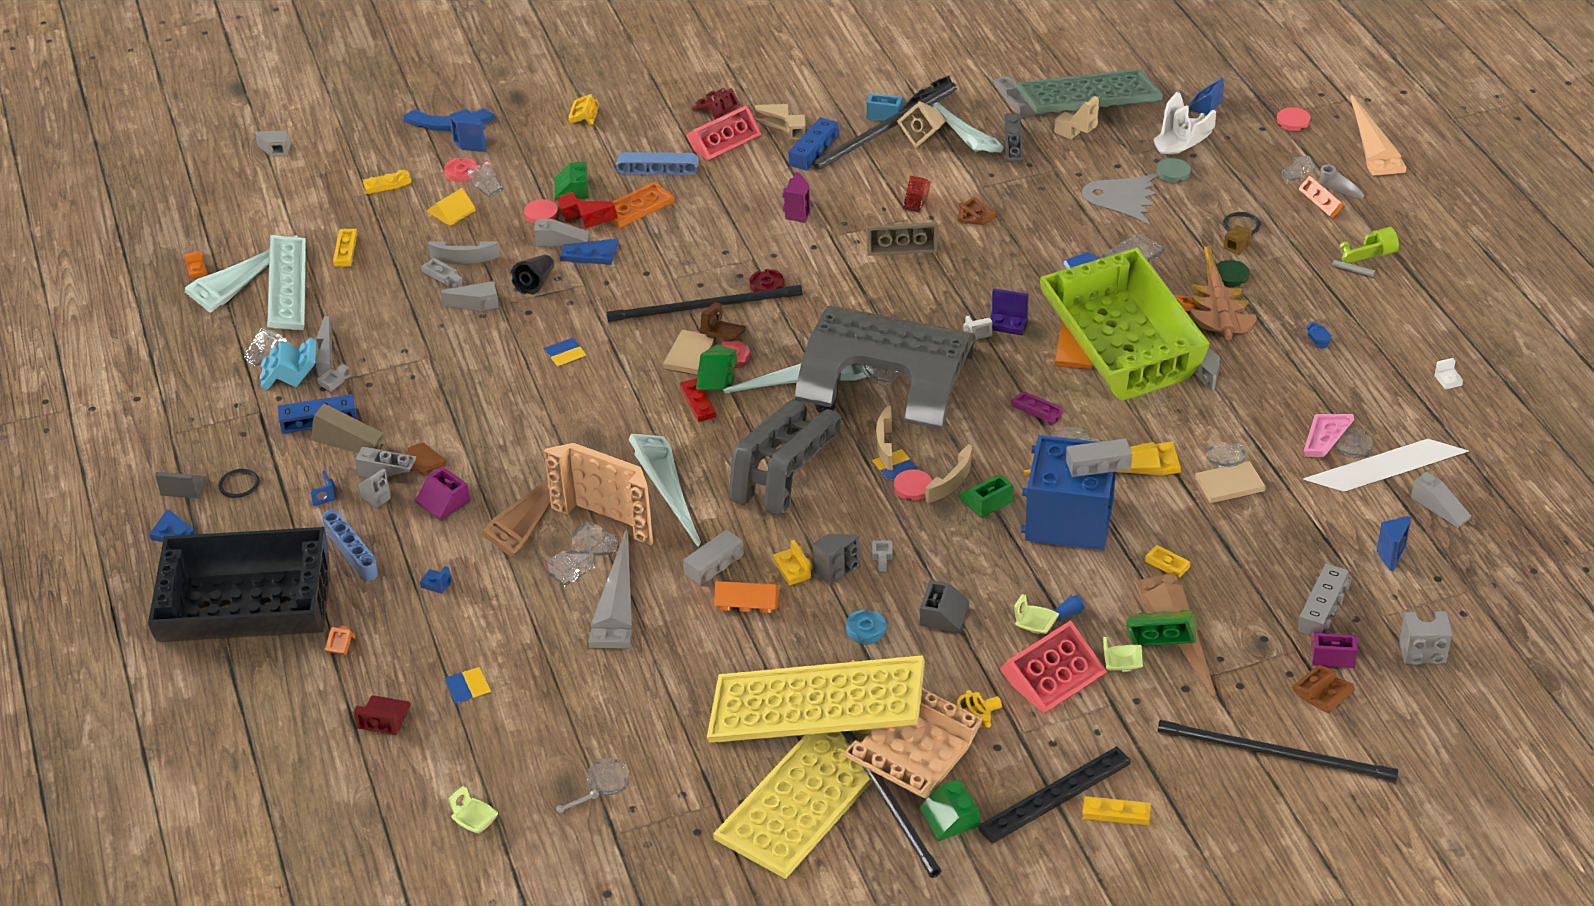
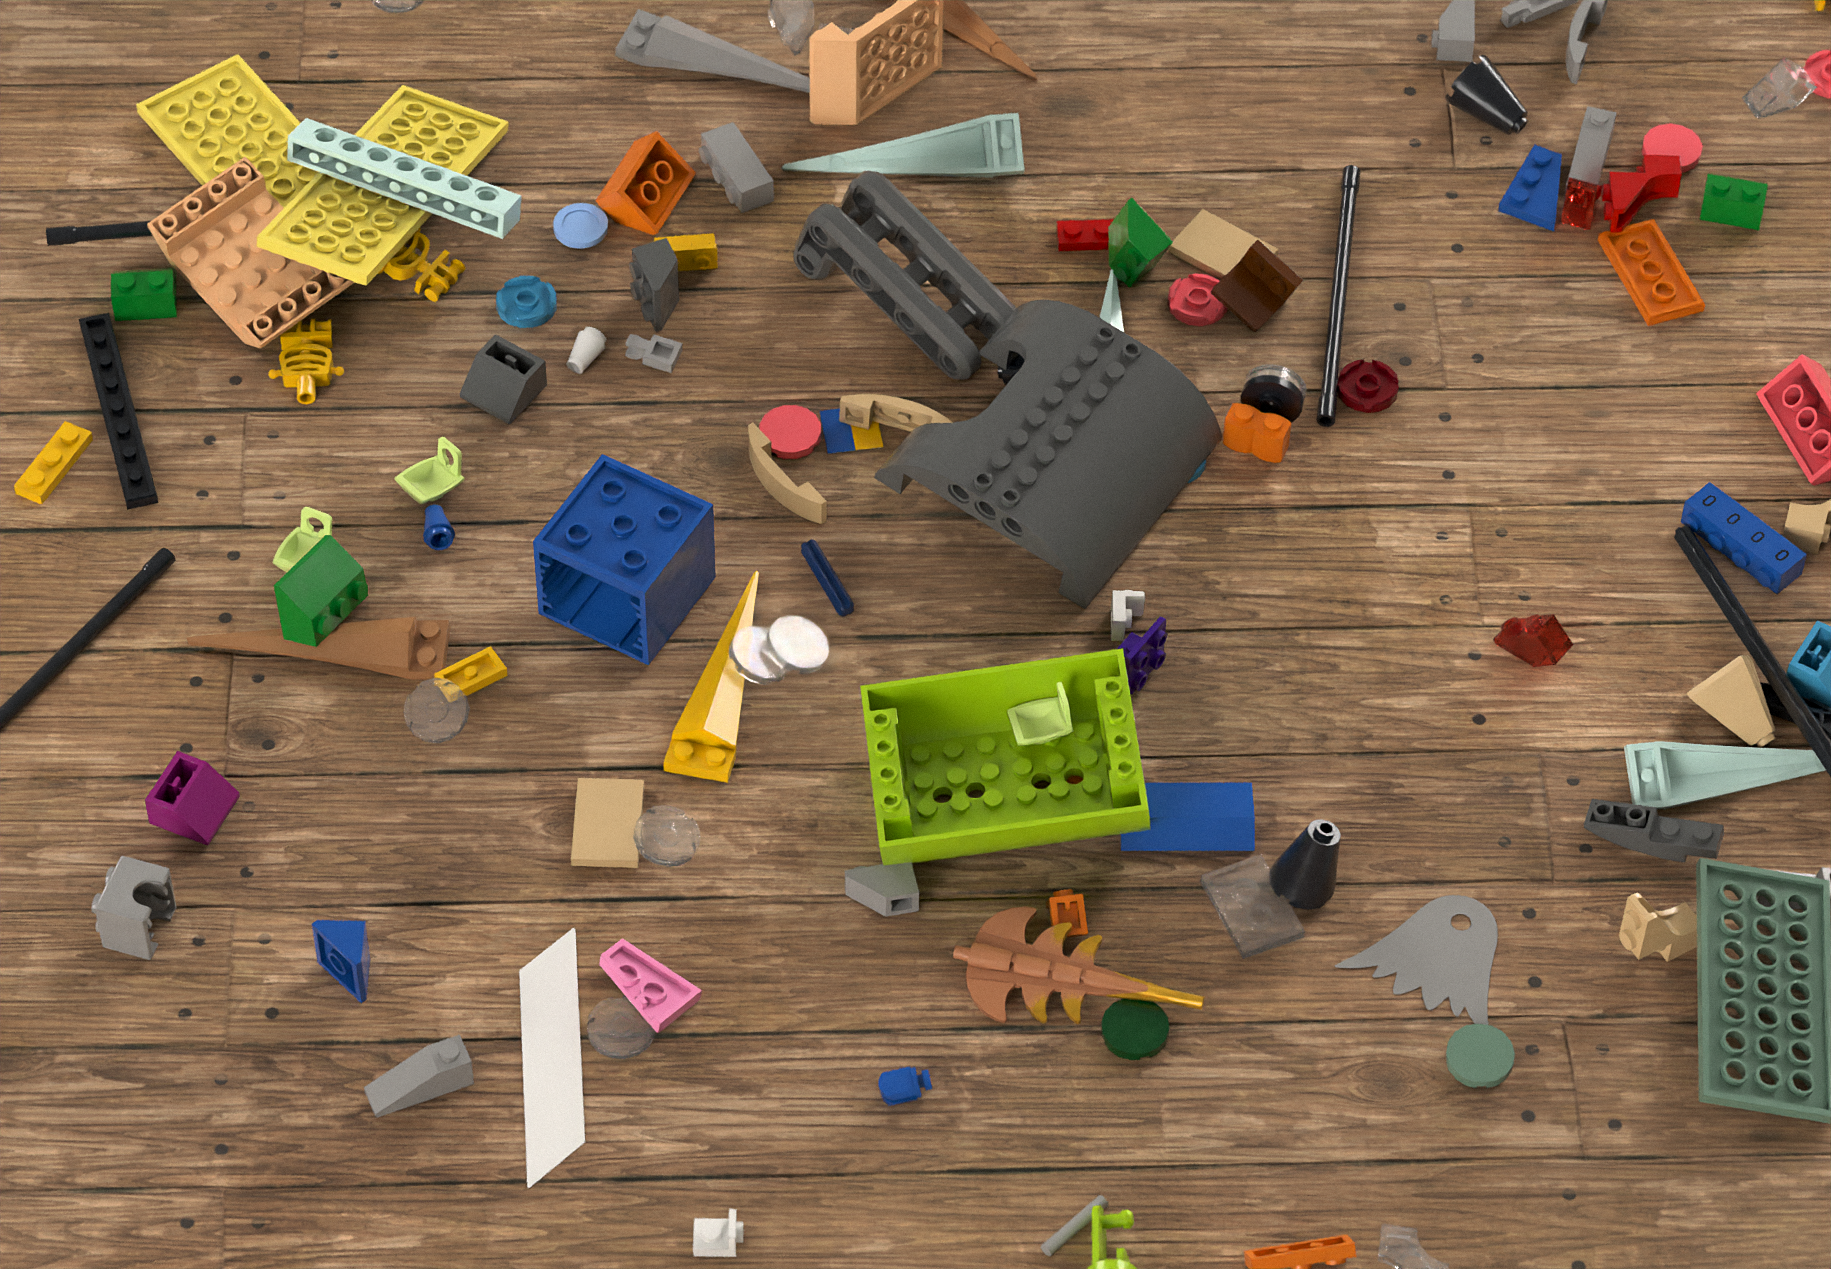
camera: 105 degrees right, 10 degrees up
yellow slope [428,188,476,226] -> none
sticker [544,337,587,366] -> none
medium blue beam [616,152,699,175] -> none
magenta slope [782,172,811,223] -> none
dark tan slope [866,222,938,256] -> none
dark orange slope [957,196,997,225] -> none
green slope [958,474,1013,518] -> none
coral slope [1000,620,1107,714] -> none
magenta hinge [1011,391,1063,426] -> none
light grey brick [1066,438,1132,477] -> none
white piece [1154,92,1216,154] -> none
blue slope [1188,78,1224,115] -> none
black tyre [1223,212,1260,234] -> none
pearl gold brick [1224,225,1252,255] -> none
dark orange slope [1292,664,1355,713] -> none
light grey brick [1297,563,1351,635] -> none
none -> light aqua brick [287,118,521,239]
none -> clear tile [403,678,470,743]
none -> light blue piece [553,203,608,248]
none -> white cone [566,327,606,374]
none -> dark blue axle [801,539,854,617]
none -> yellowish green piece [1007,682,1073,746]
none -> orange brick [1223,403,1291,463]
none -> black piece [1240,364,1307,422]
none -> black cone [1269,819,1340,910]
none -> clear red slope [1561,177,1603,230]

